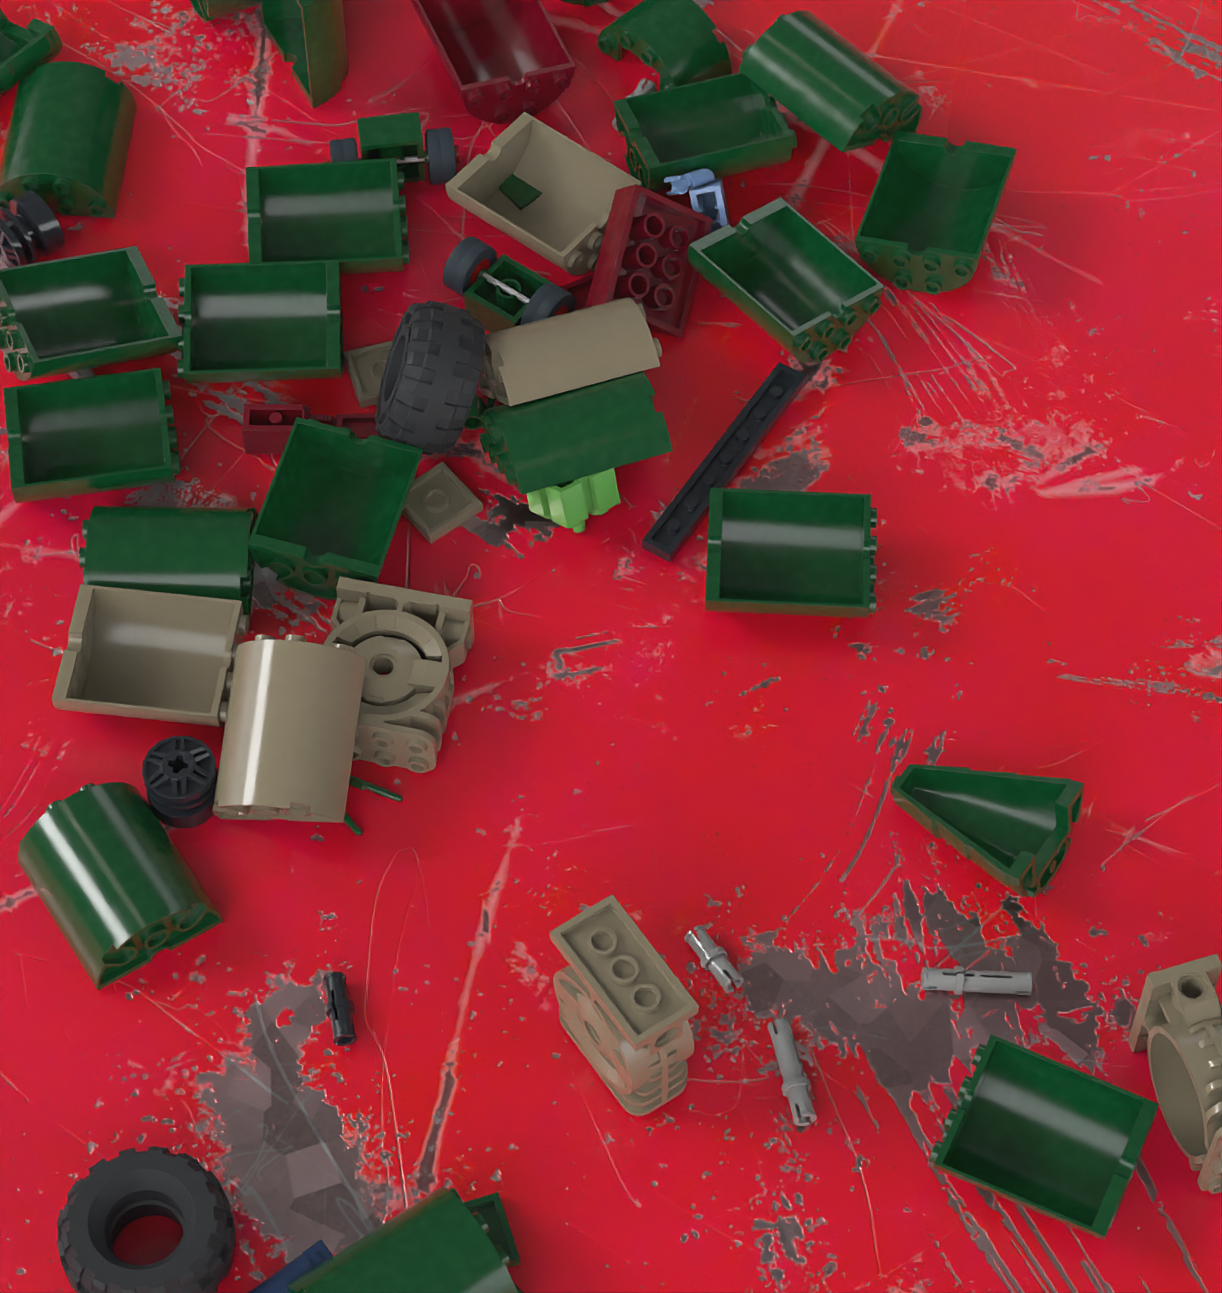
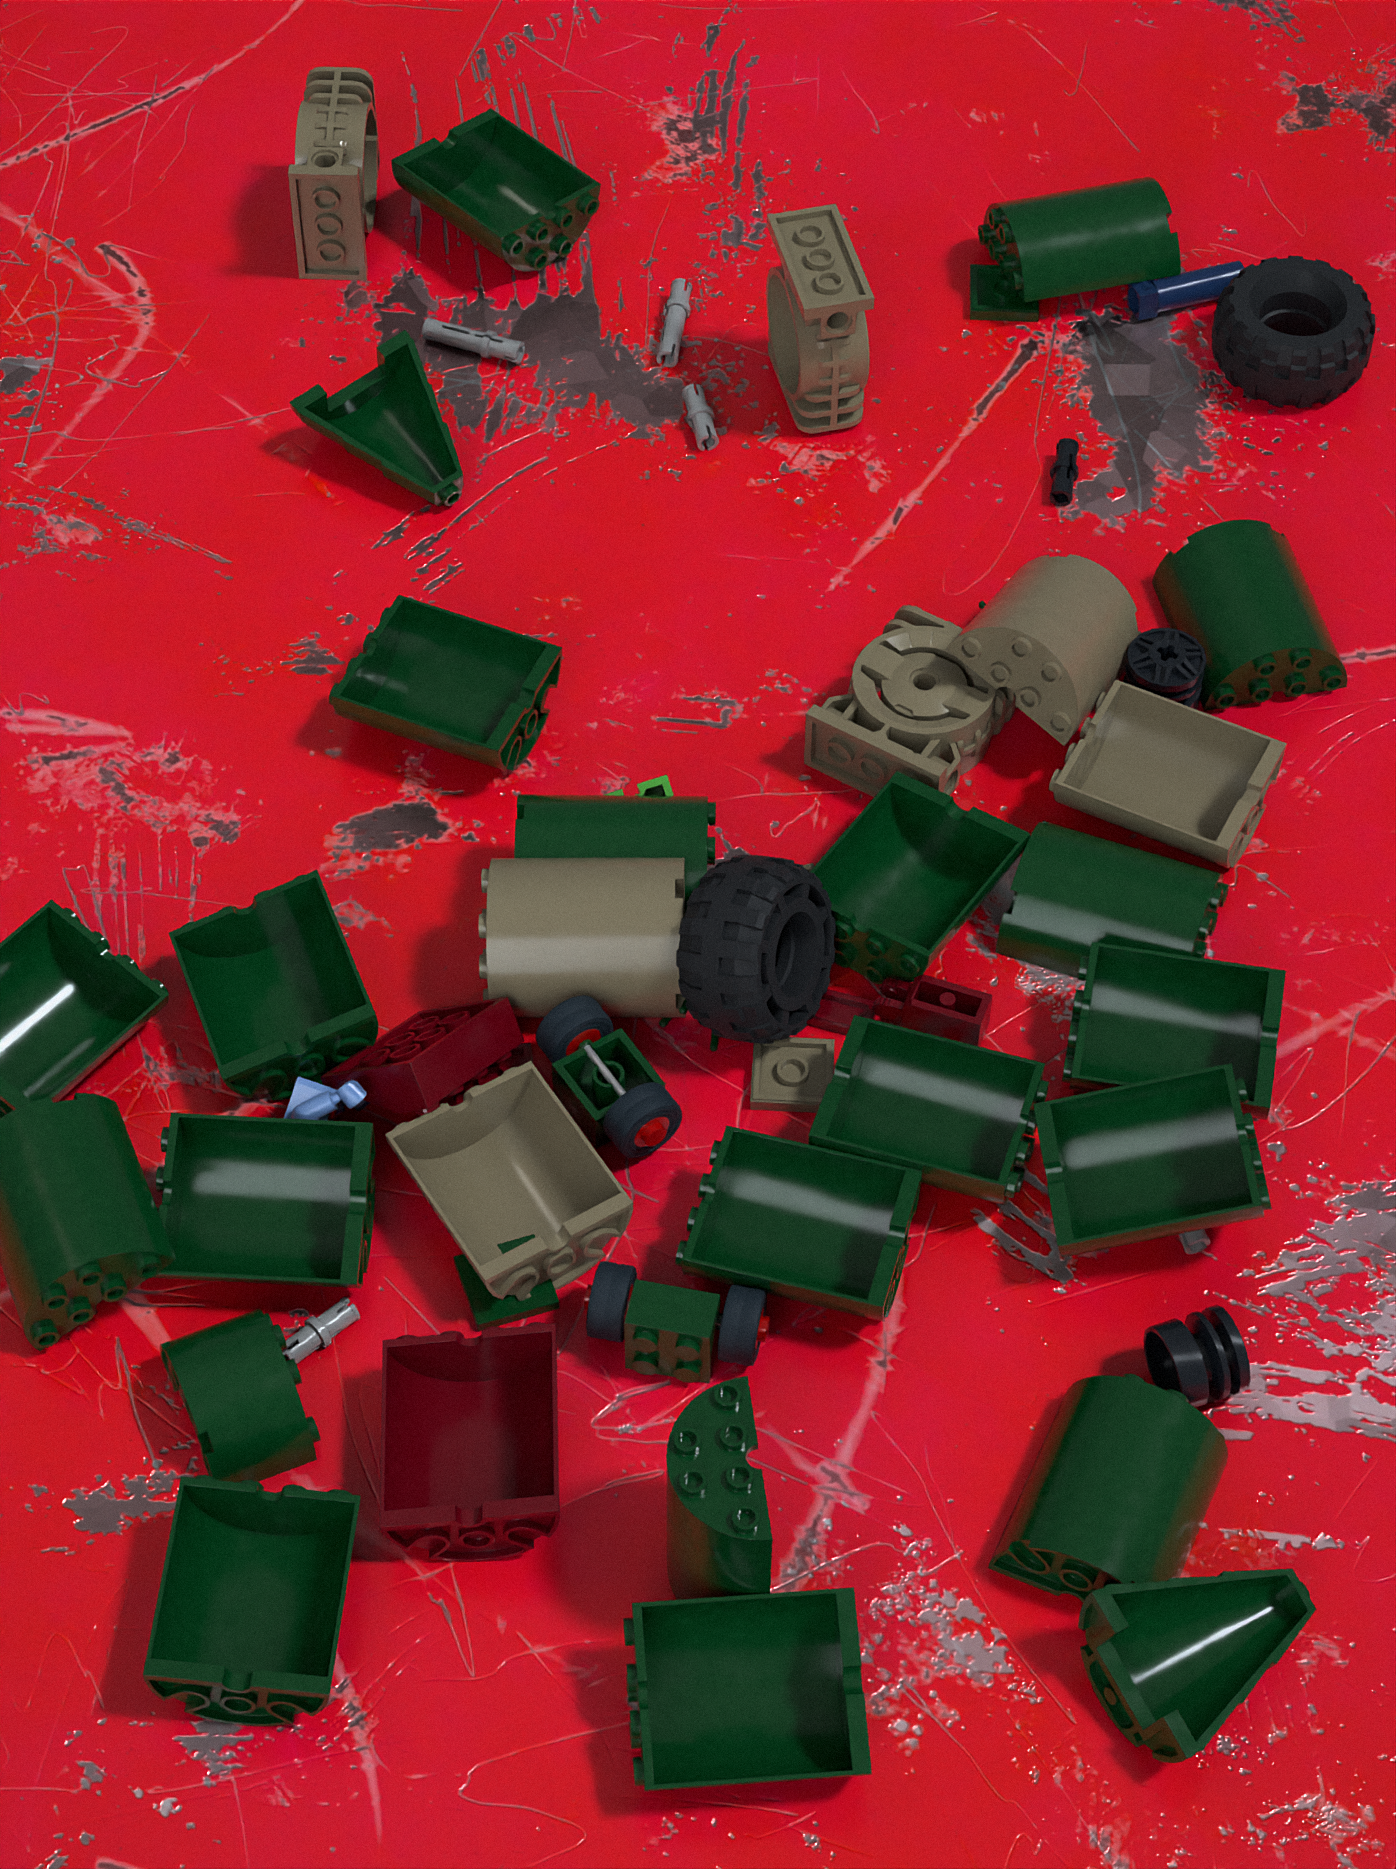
camera: 160 degrees left, 5 degrees down
black plate [642,362,807,562] -> none

